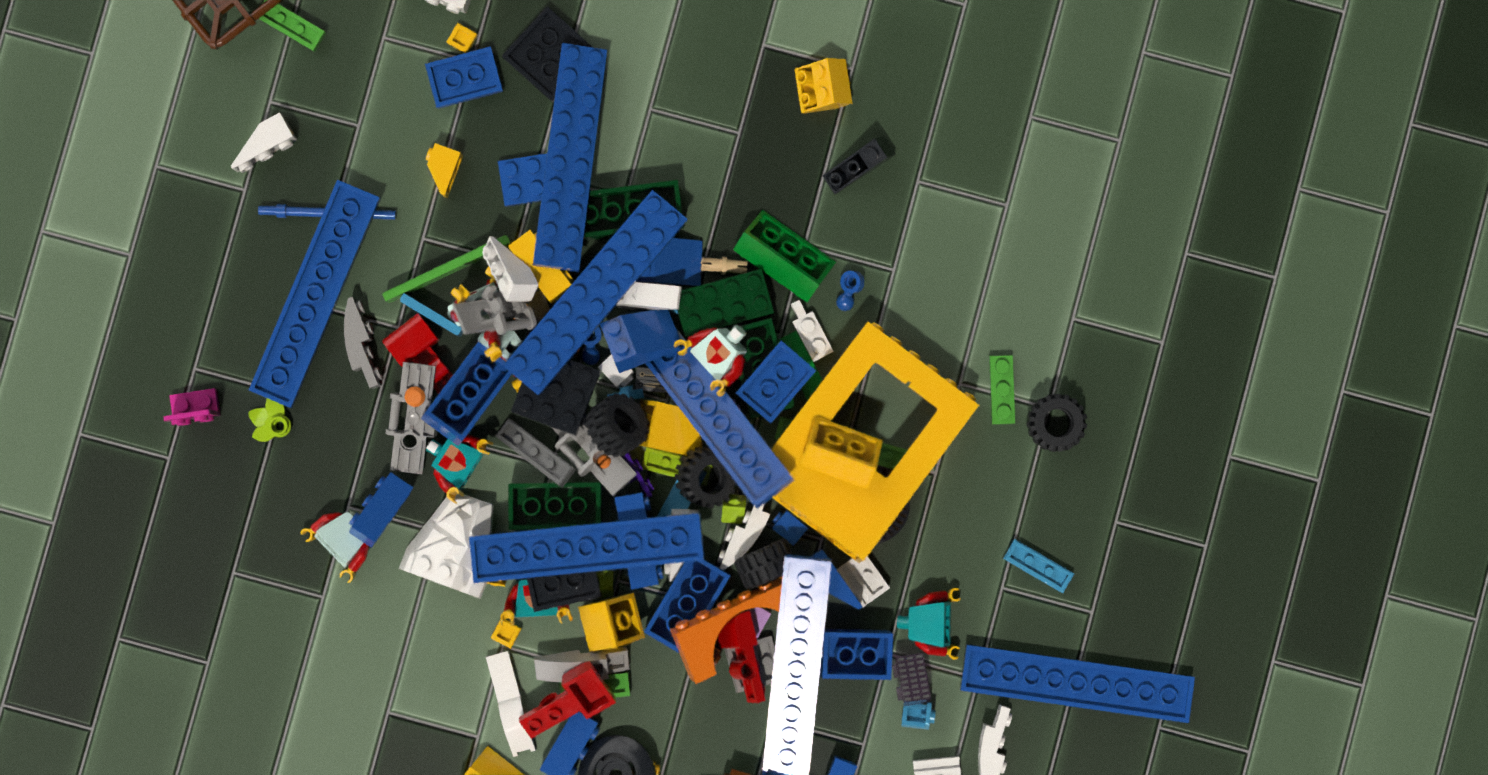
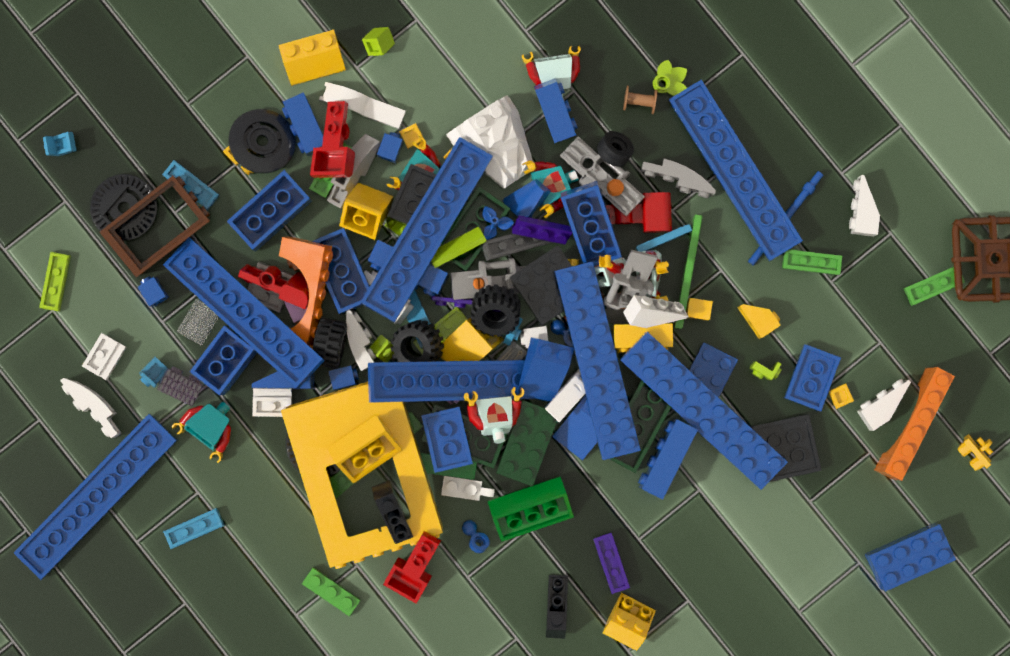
camera: 125 degrees right, 0 degrees up
dark pink bracket [163,388,221,426] -> none
tan pin [700,257,747,275] -> none
black tyre [1026,394,1088,452] -> none
none -> clear plate [177,299,219,346]
none -> blue brick [227,170,312,252]
none -> lime panel [362,27,395,56]
none -> black slope [372,480,413,544]
none -> blue brick [377,132,404,164]
none -> red plate [383,531,441,604]
none -> lime tile [431,227,486,268]
none -> blue plant [483,206,514,240]
none -> blue slope [502,179,551,218]
none -> dark purple plate [512,215,573,245]
none -> dark purple plate [593,532,630,594]
none -> black tyre [597,131,634,167]
none -> medium nougat piece [623,85,657,114]
none -> blue brick [638,419,698,500]
none -> yellow panel [686,298,713,320]
none -> lime bracket [750,361,782,380]
none -> bright green plate [782,250,842,275]

